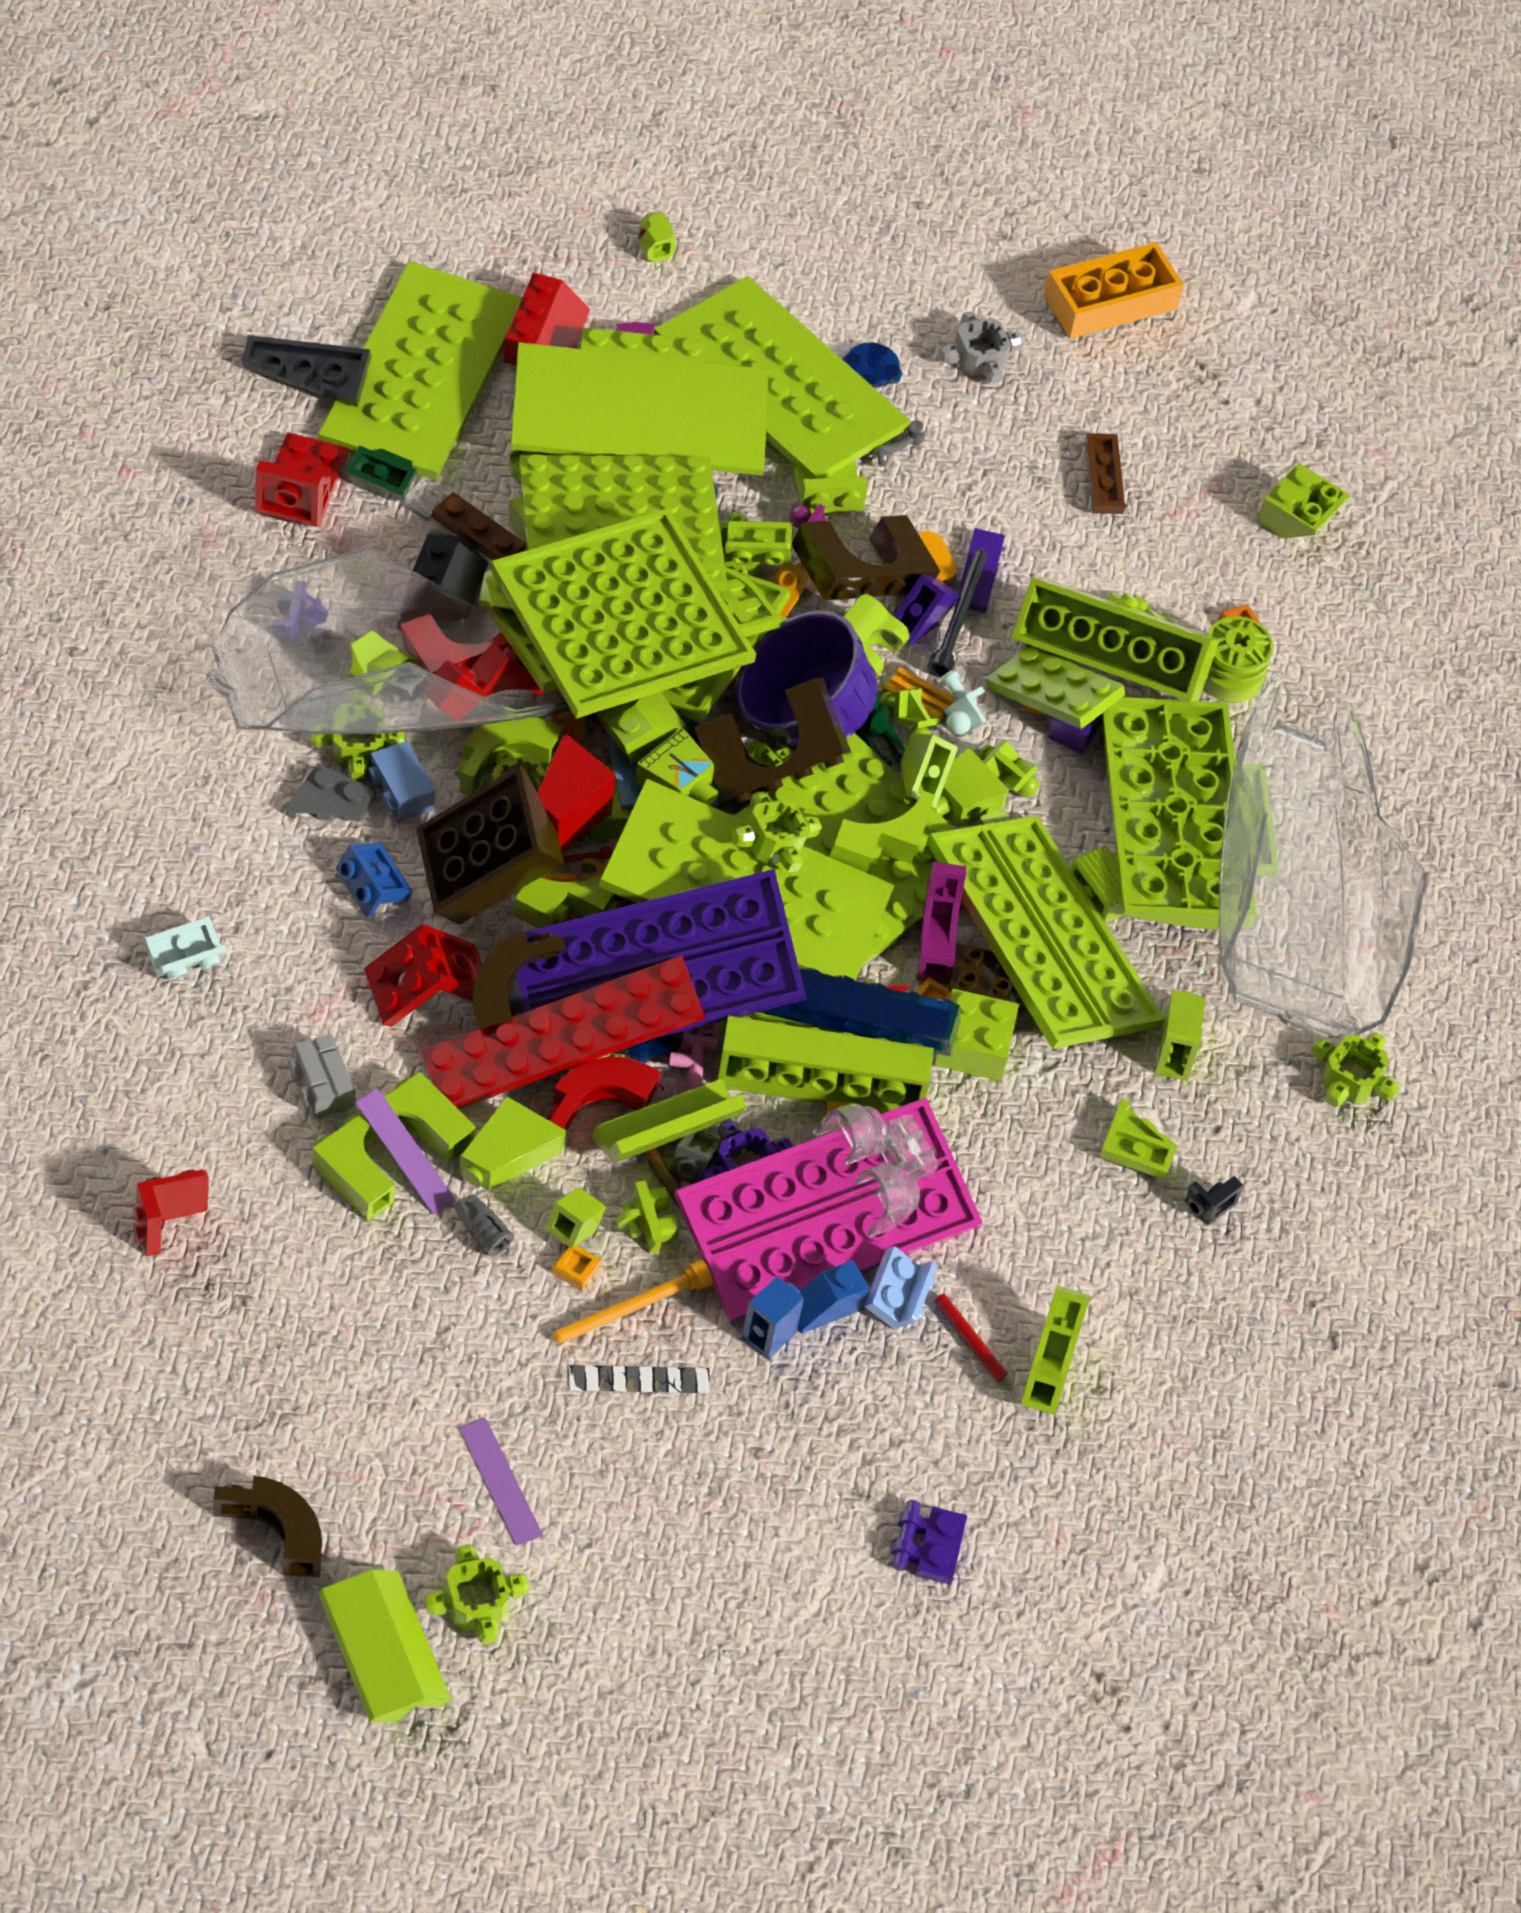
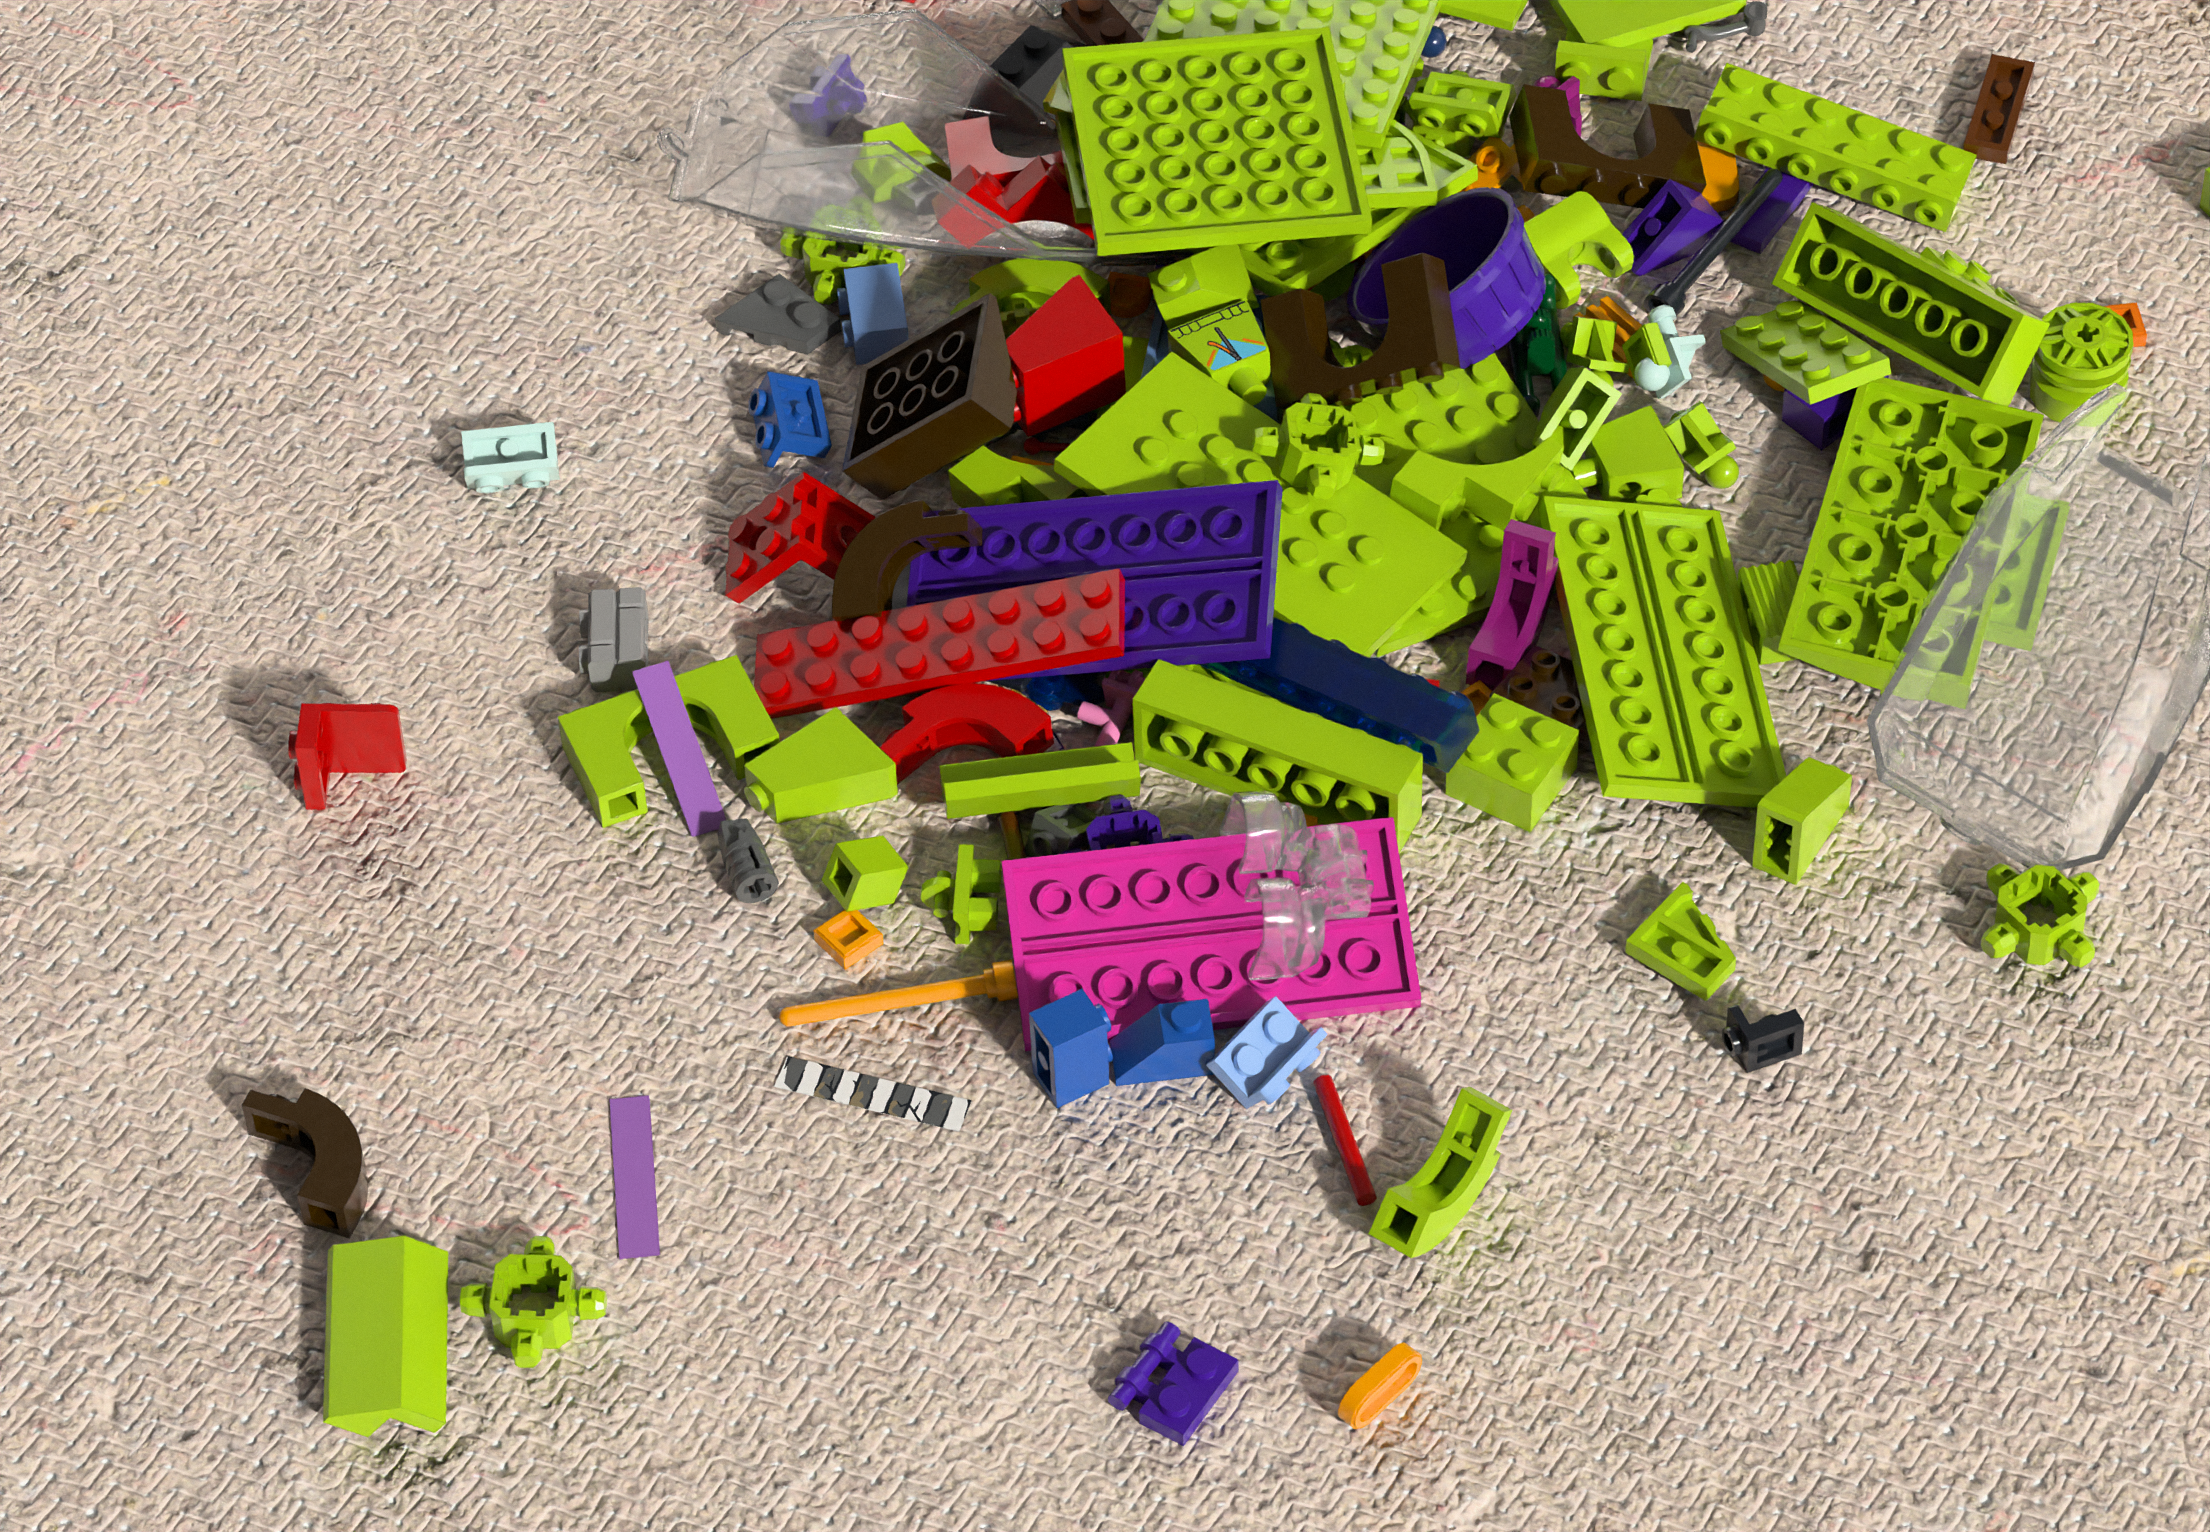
camera: 30 degrees right, 5 degrees down
none -> light orange tile [1338,1342,1422,1429]
none -> lime tile [1622,323,1672,386]
none -> lime bracket [1694,63,1977,232]

